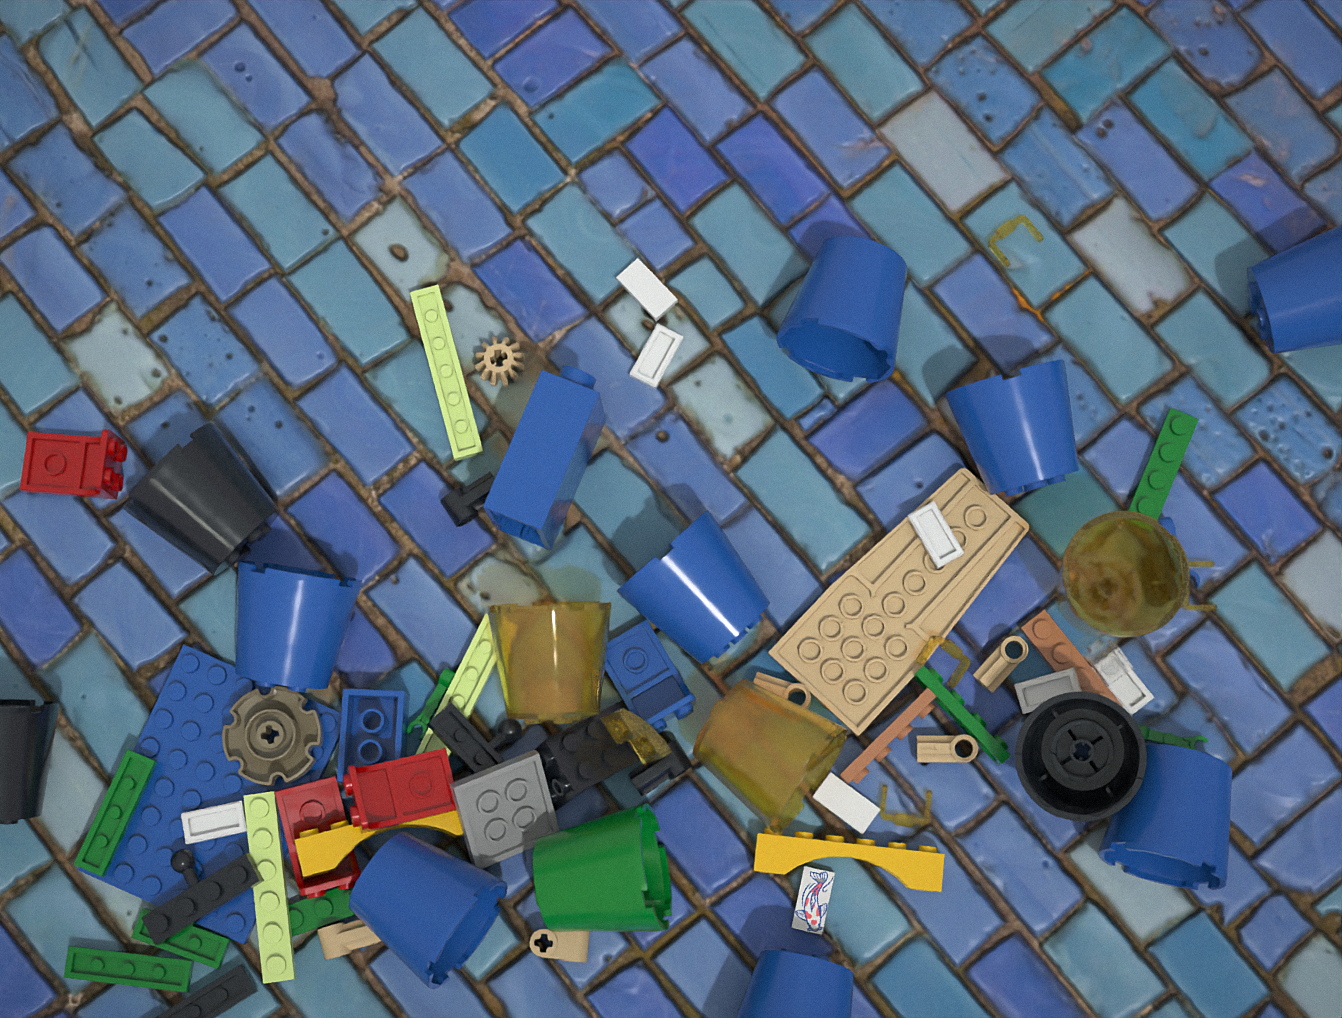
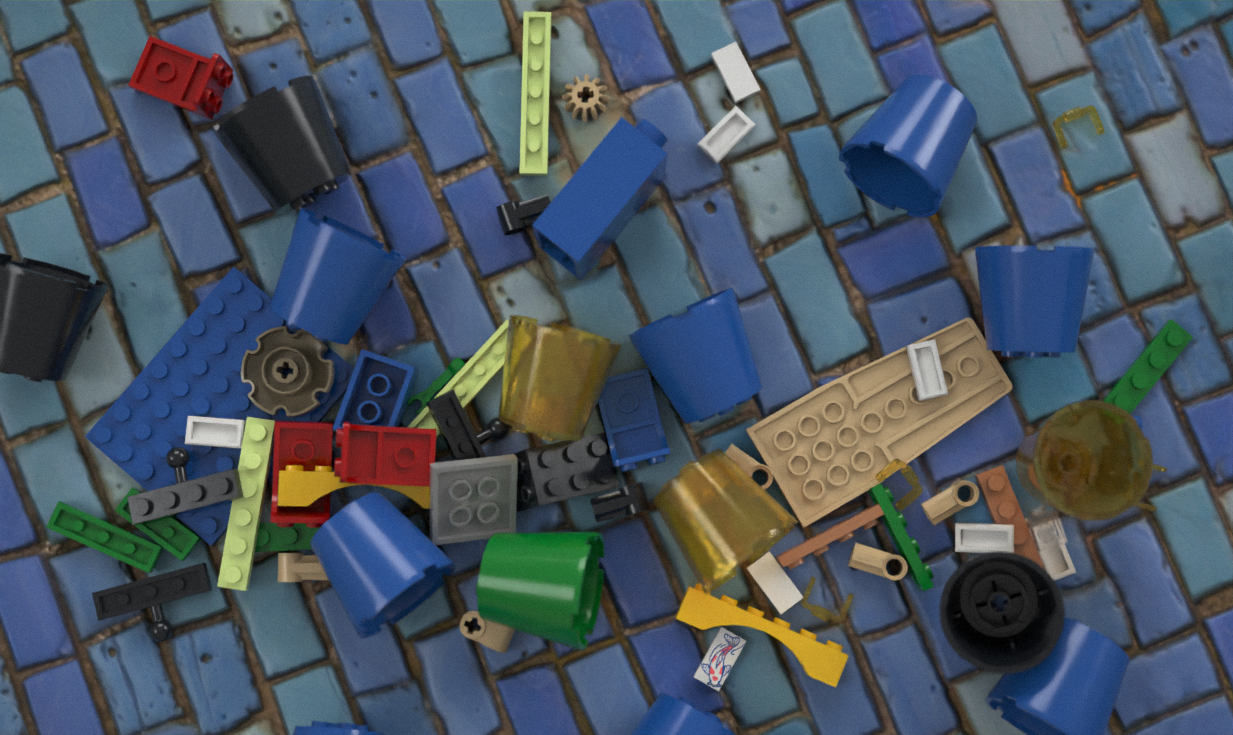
camera: 10 degrees right, 5 degrees up
green plate [74,749,158,877] -> none
clear yellow slope [600,708,672,764] -> none
green piece [1138,725,1208,750] -> none

